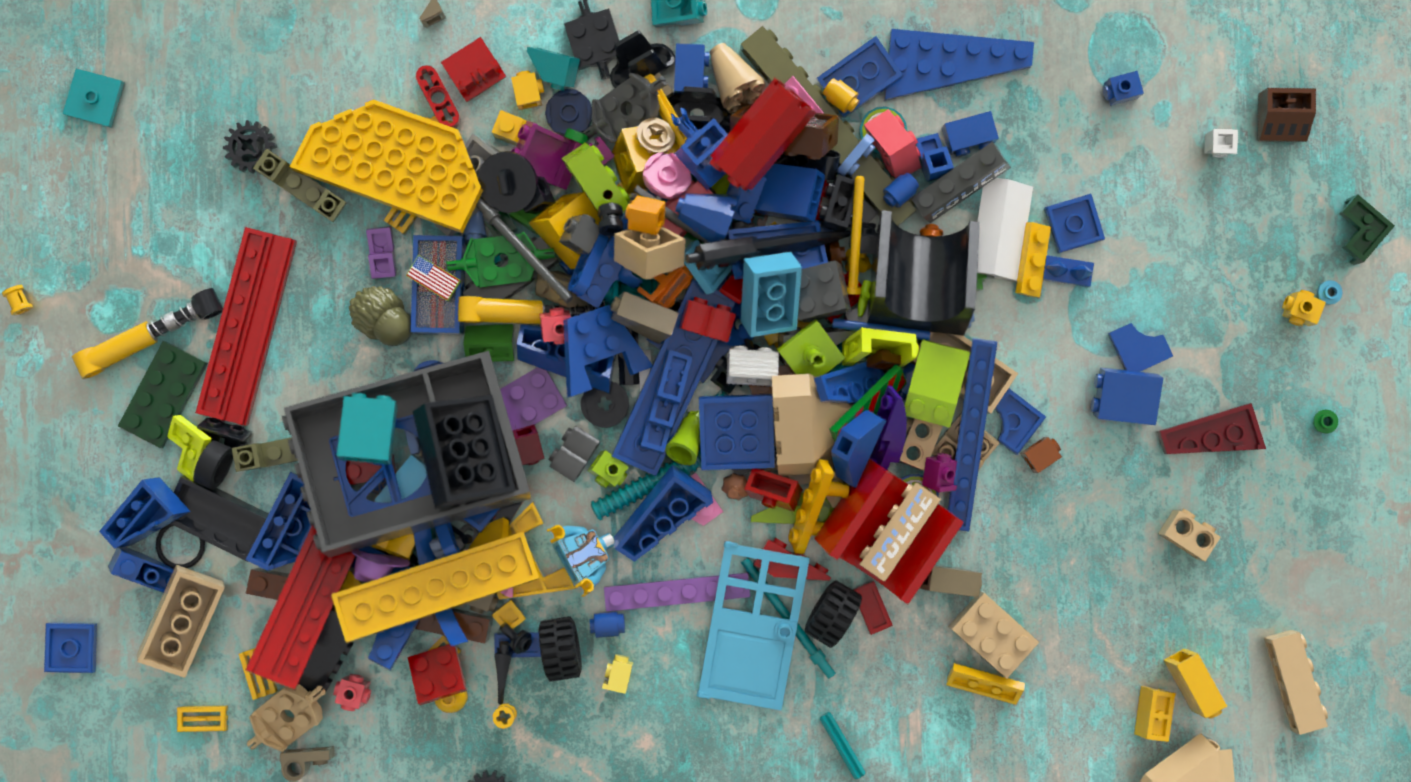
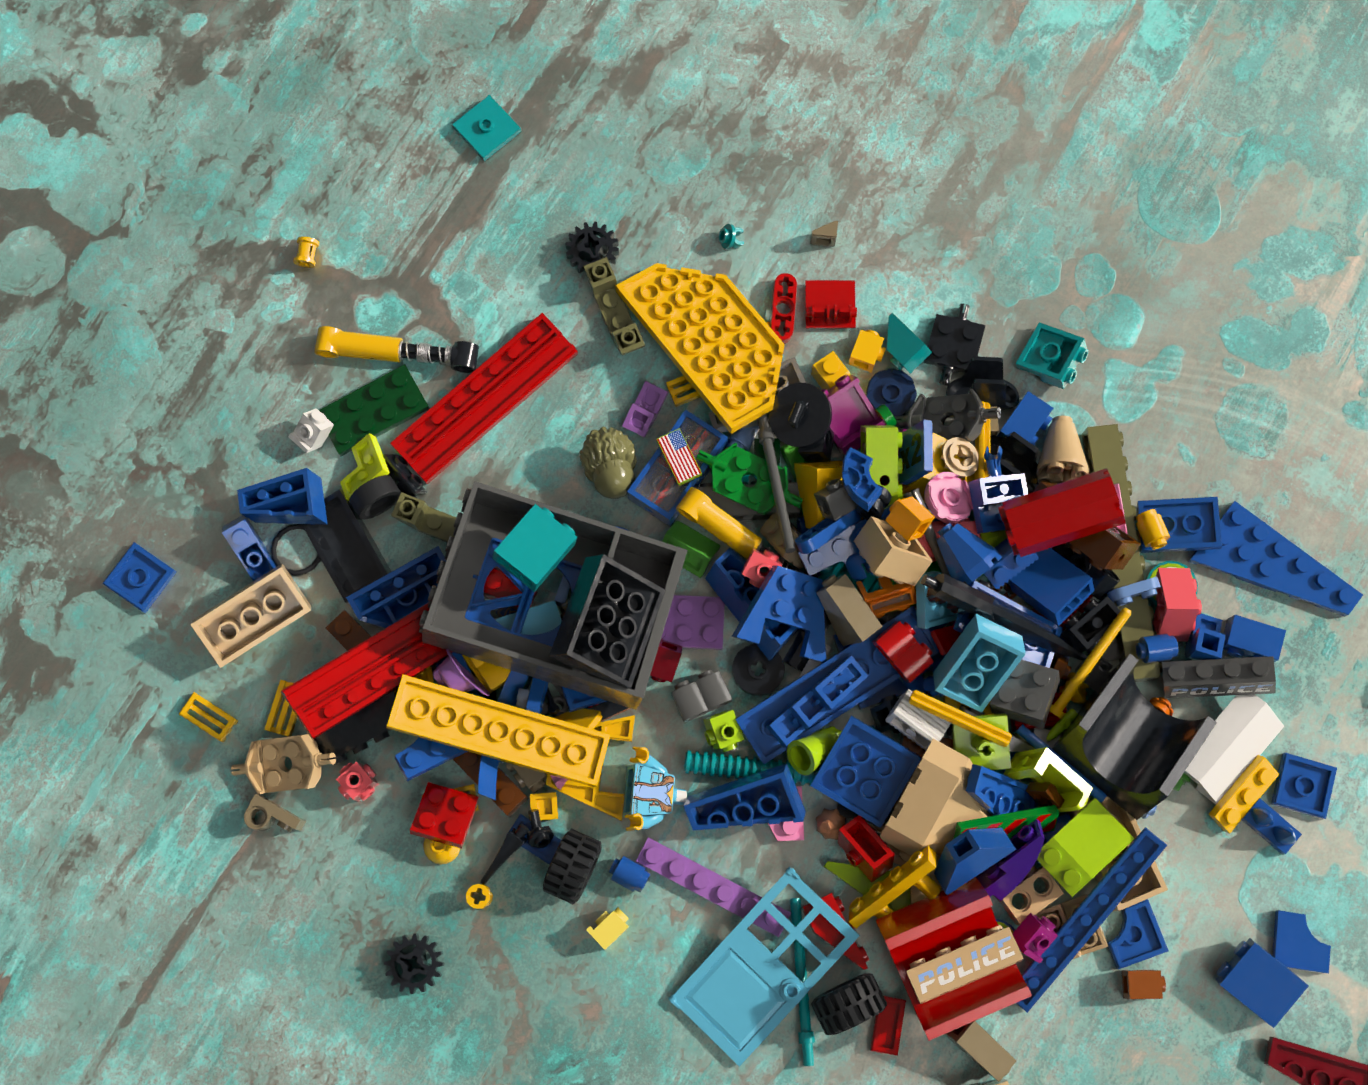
camera: 35 degrees right, 10 degrees down
none -> white brick [288,409,334,453]
none -> teal plate [718,224,744,249]
none -> blue tile [842,447,882,511]
none -> blue tile [899,420,933,485]
none -> yellow axle [909,690,1012,747]

